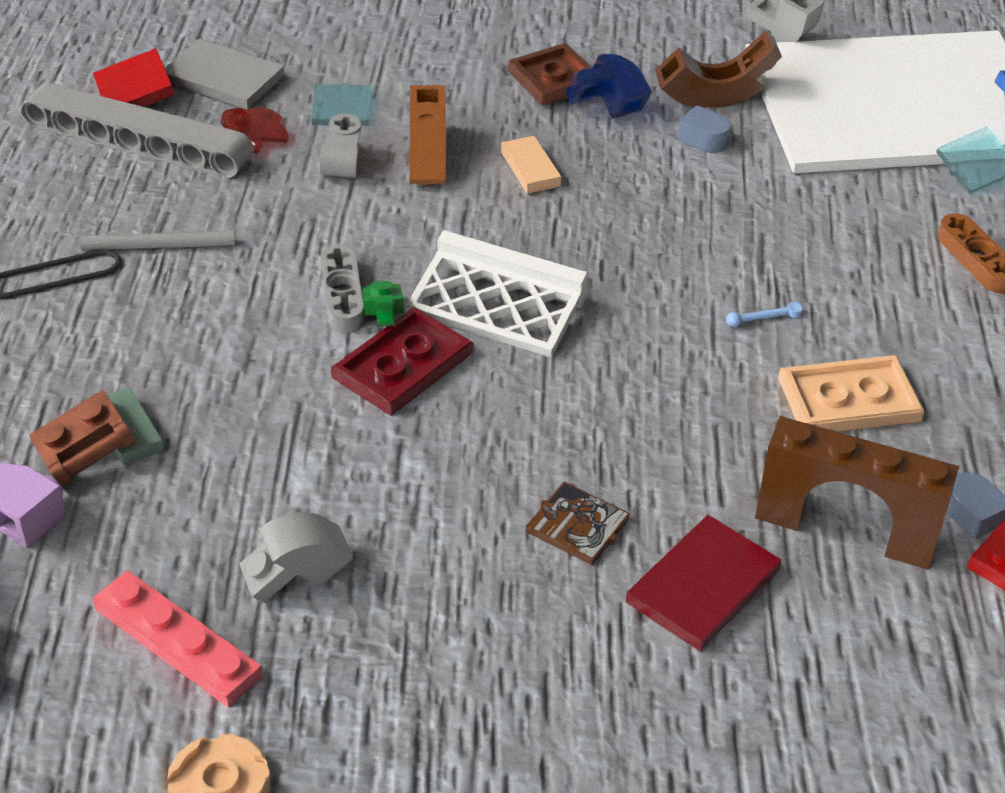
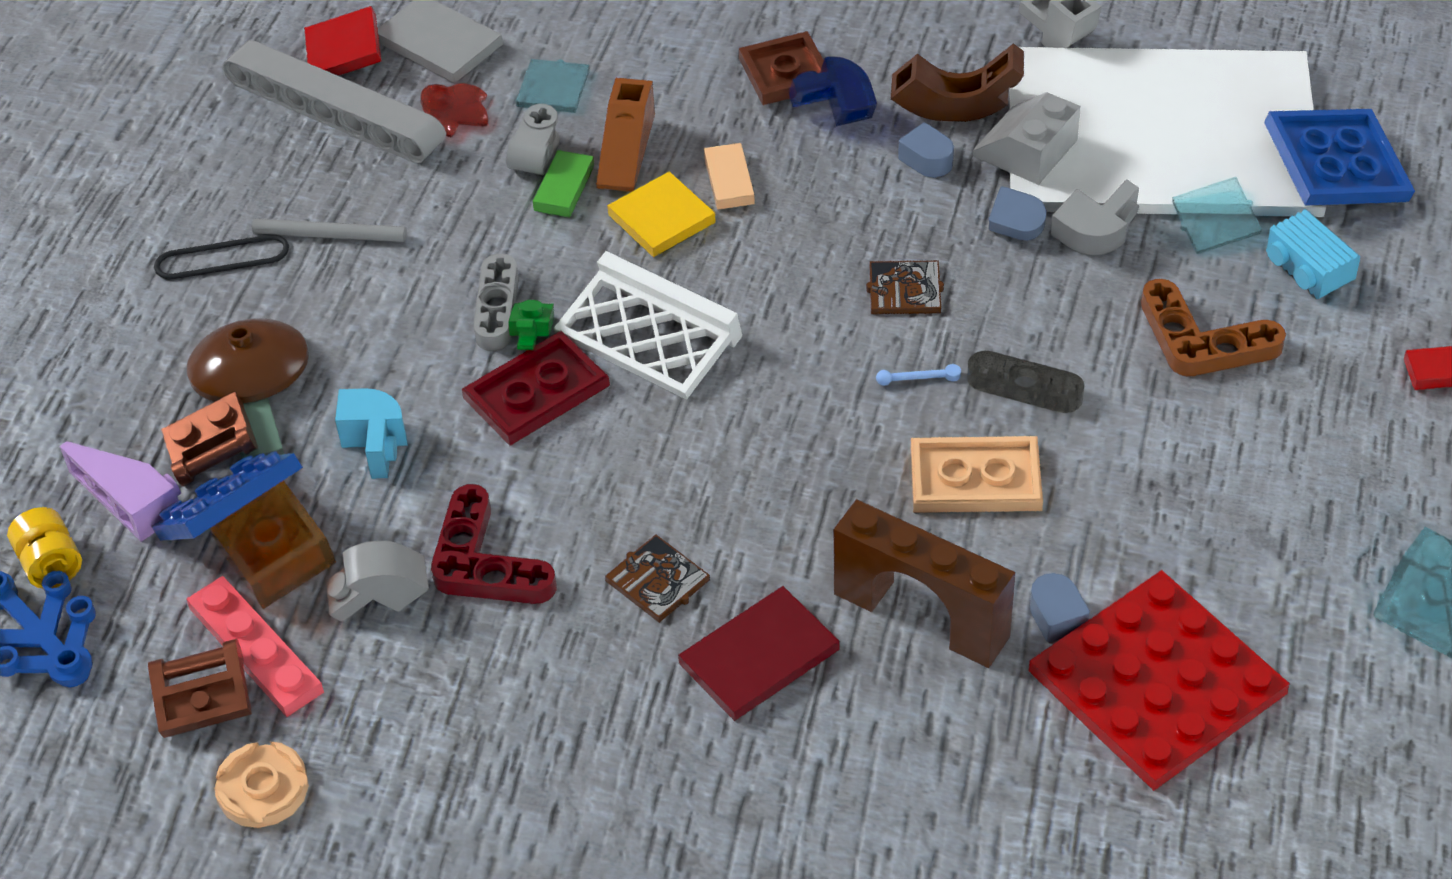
camera: 15 degrees right, 5 degrees up
none -> copper plate [148,639,252,738]
none -> blue plate [151,451,303,541]
none -> reddish brown dish [187,318,309,404]
none -> clear orange brick [209,480,336,609]
none -> medium azure brick [335,388,408,479]
none -> dark red beam [431,484,557,604]
none -> bright green tile [533,150,594,218]
none -> yellow tile [607,171,716,258]
none -> piece [866,260,944,314]
none -> clear smoke beam [967,350,1085,413]
none -> light grey slope [972,92,1081,185]
none -> sand blue piece [988,186,1046,241]
none -> light grey brick [1051,179,1139,255]

